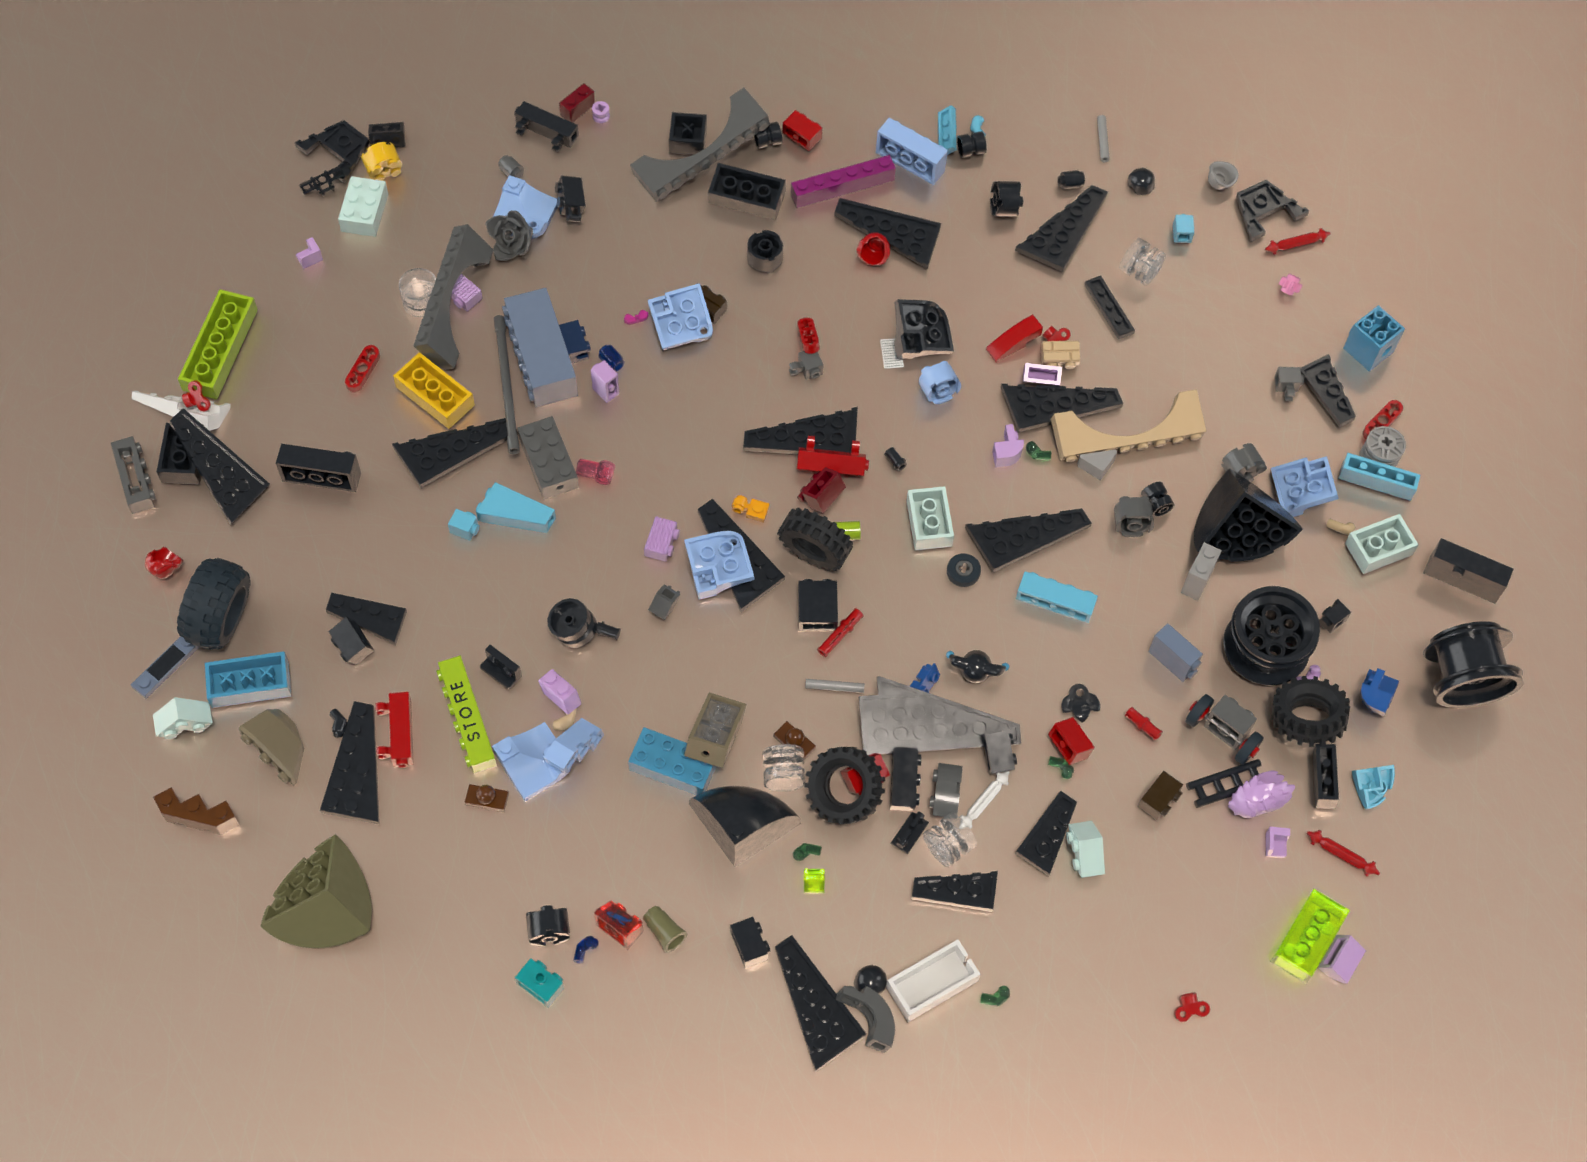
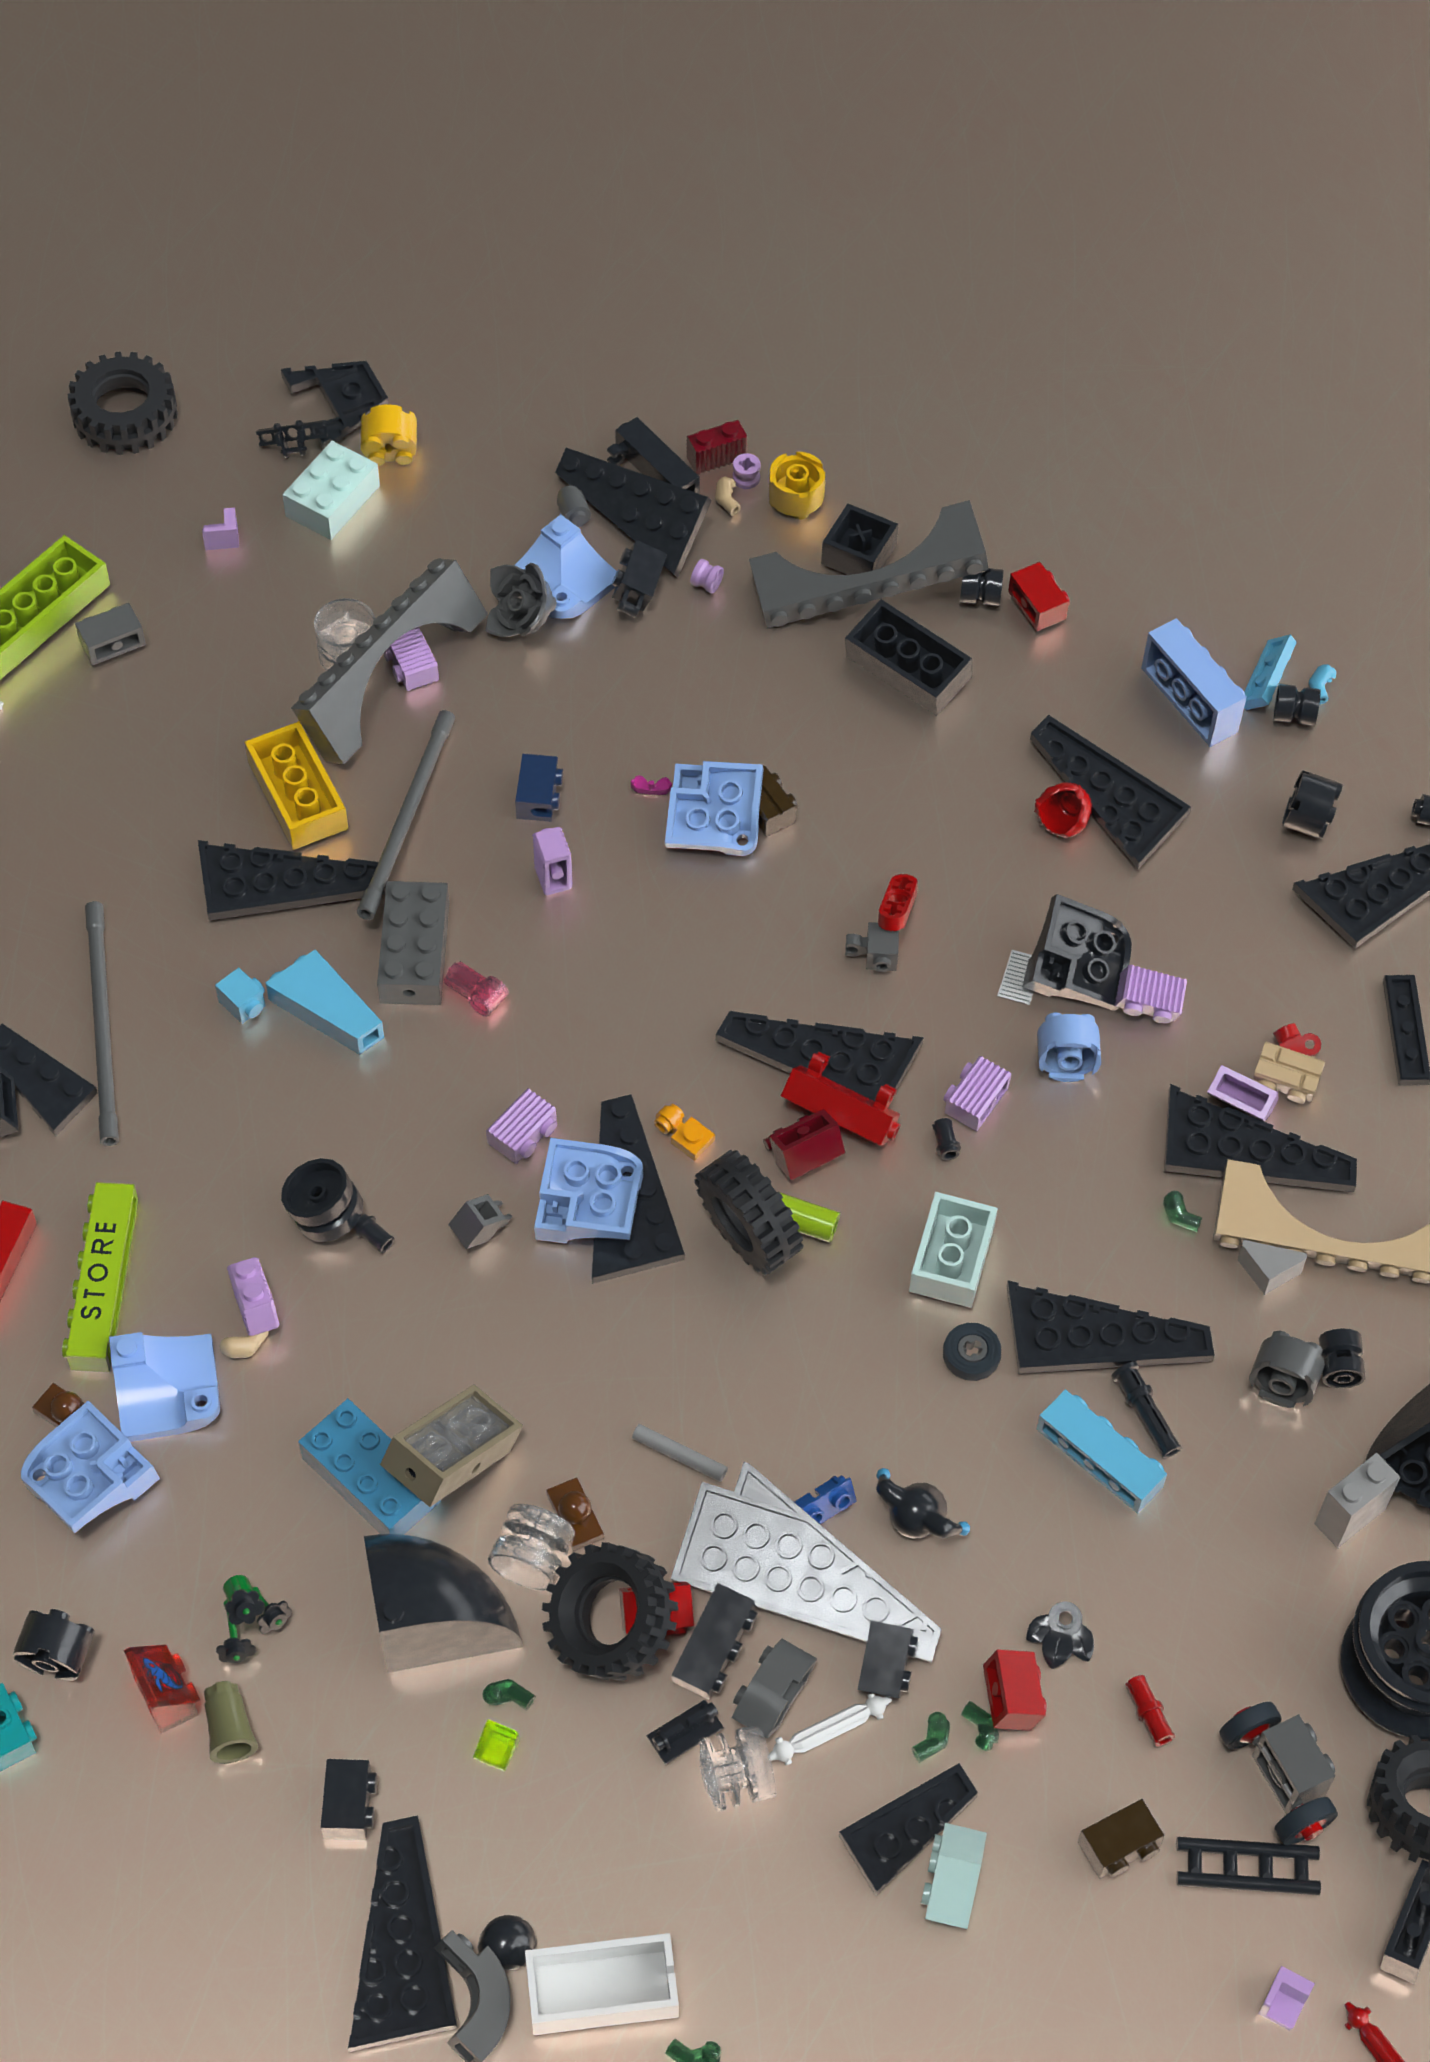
camera: 25 degrees right, 5 degrees down
black brick [276,443,361,492] -> none
red beam [345,345,380,392] -> none
black bracket [368,122,405,148] -> none
black bracket [480,645,522,690] -> none
sand blue brick [502,288,578,407] -> none
light blue brick [543,718,604,774] -> none
clear blue arm [573,936,599,964] -> none
clear blue brick [598,345,625,372] -> none
black brick [747,230,783,273] -> none
magenta brick [791,155,896,209] -> none
black brick [798,579,838,631] -> none
red pin [817,608,864,657] -> none
black wing [912,871,998,912] -> none
red slope [986,314,1043,362] -> none
lavender brick [992,424,1024,468] -> none
sand blue brick [1148,623,1203,682] -> none
lavender head [1228,770,1295,818] -> none
none -> light blue slope [21,1401,160,1533]
none -> black tyre [68,352,178,455]
none -> dark grey brick [75,603,146,665]
none -> dark grey piece [85,901,119,1146]
none -> black plant [216,1575,292,1663]
none -> black wing [555,447,712,577]
none -> lavender wheel [690,559,724,594]
none -> tan arm [715,477,741,516]
none -> yellow brick [769,452,825,520]
none -> clear green arm [911,1712,950,1763]
none -> lavender brick [943,1056,1011,1131]
none -> black pin [1111,1362,1182,1459]
none -> lavender brick [1115,965,1187,1024]

